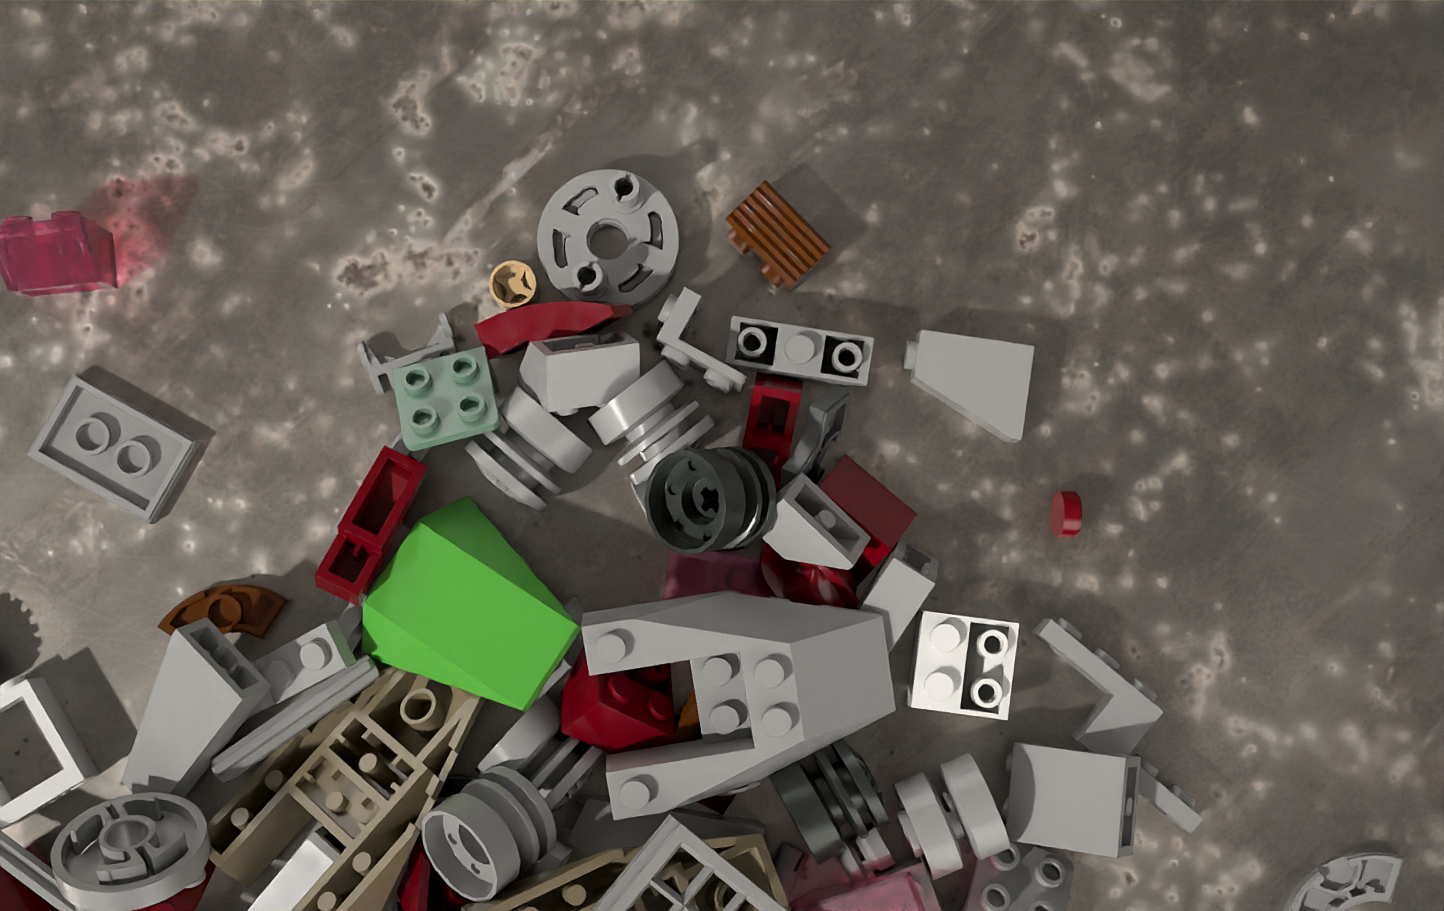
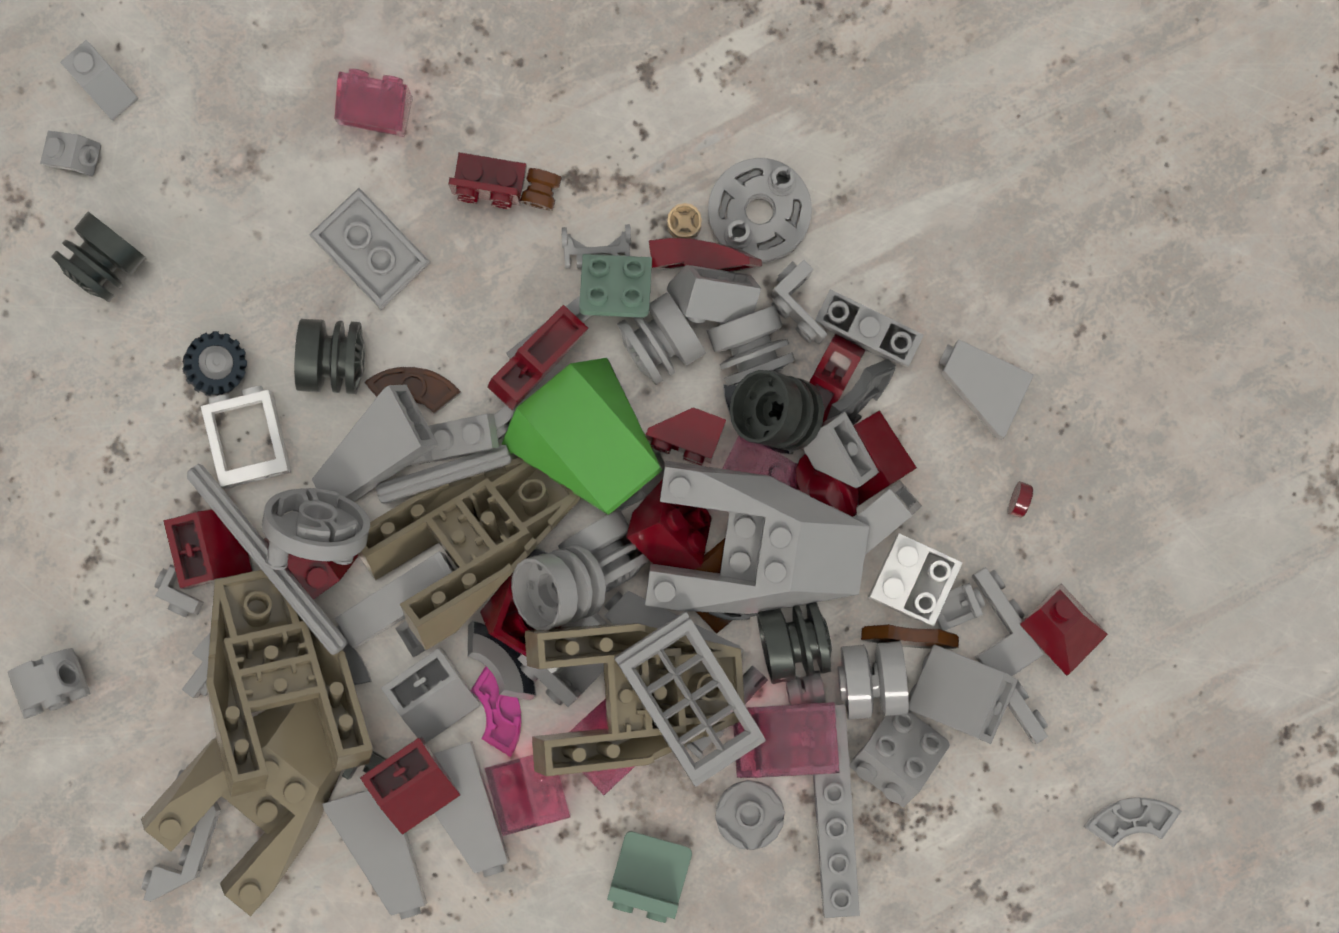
camera: 20 degrees right, 0 degrees up
reddish brown brick [725,180,832,292] -> none
none -> pearl dark grey wheel [294,318,365,394]
none -> dark red bracket [448,152,527,209]
none -> reddish brown wheel [520,168,562,211]
none -> dark red slope [646,407,726,466]
none -> reddish brown tile [861,624,959,649]
none -> light grey bracket [937,583,985,631]
none -> dark red slope [1020,583,1108,676]

